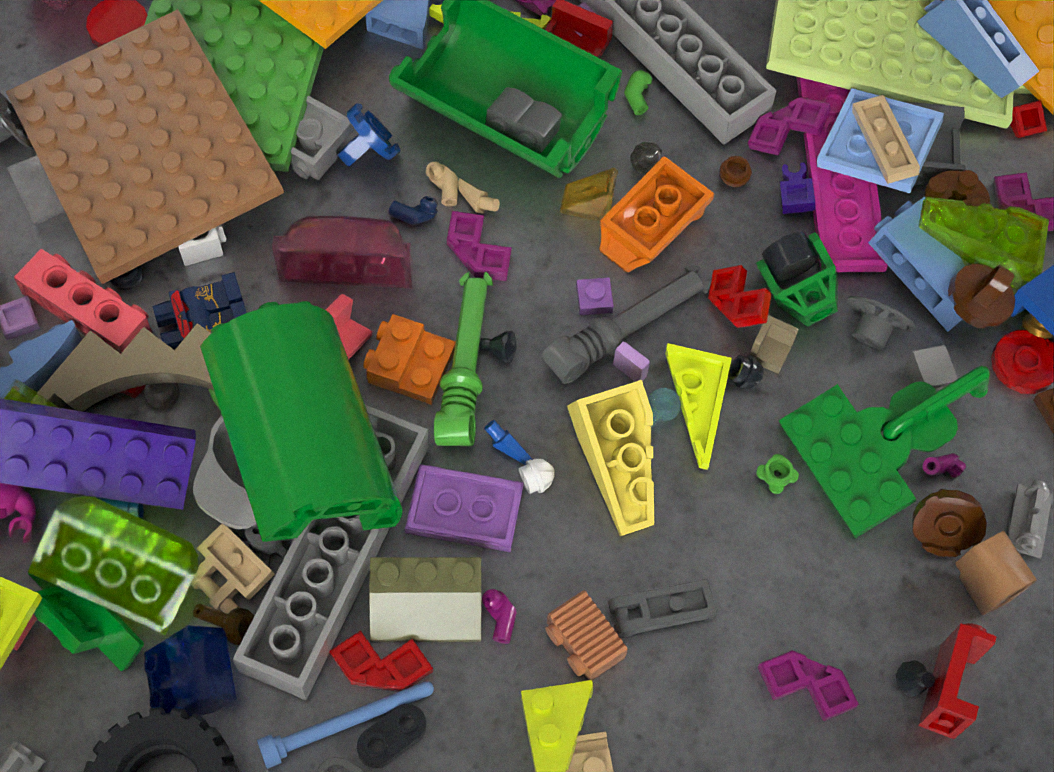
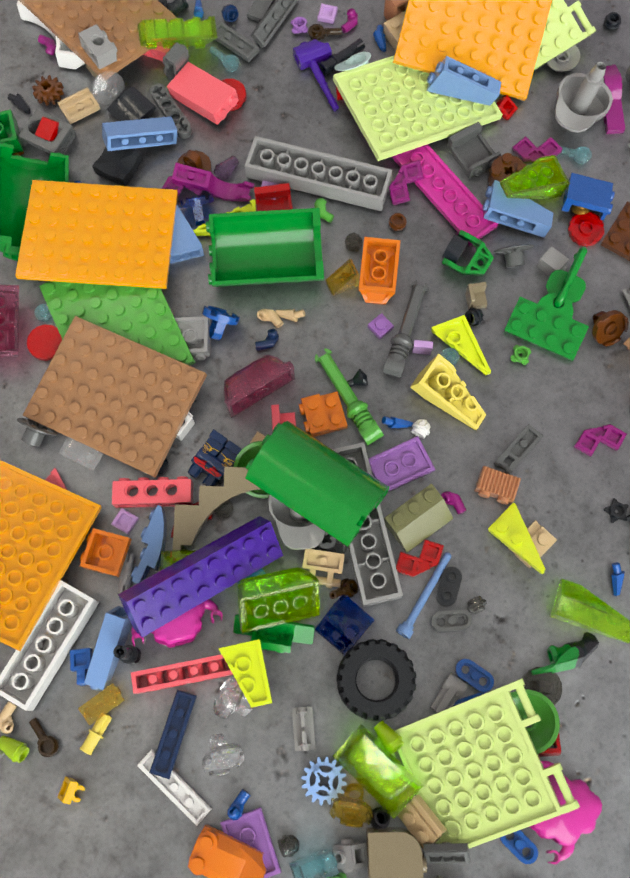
camera: 30 degrees left, 10 degrees up
magenta tile [447,211,512,281] -> none
dark grey brick [485,87,562,153] -> none
red tile [708,265,771,328] -> none
dark purple plate [780,162,816,214] -> none
light blue plate [817,88,944,193] -> none
tan plate [852,95,920,184] -> none
magenta arm [923,453,966,478] -> none
reddish brown tile [948,264,1015,329] -> none

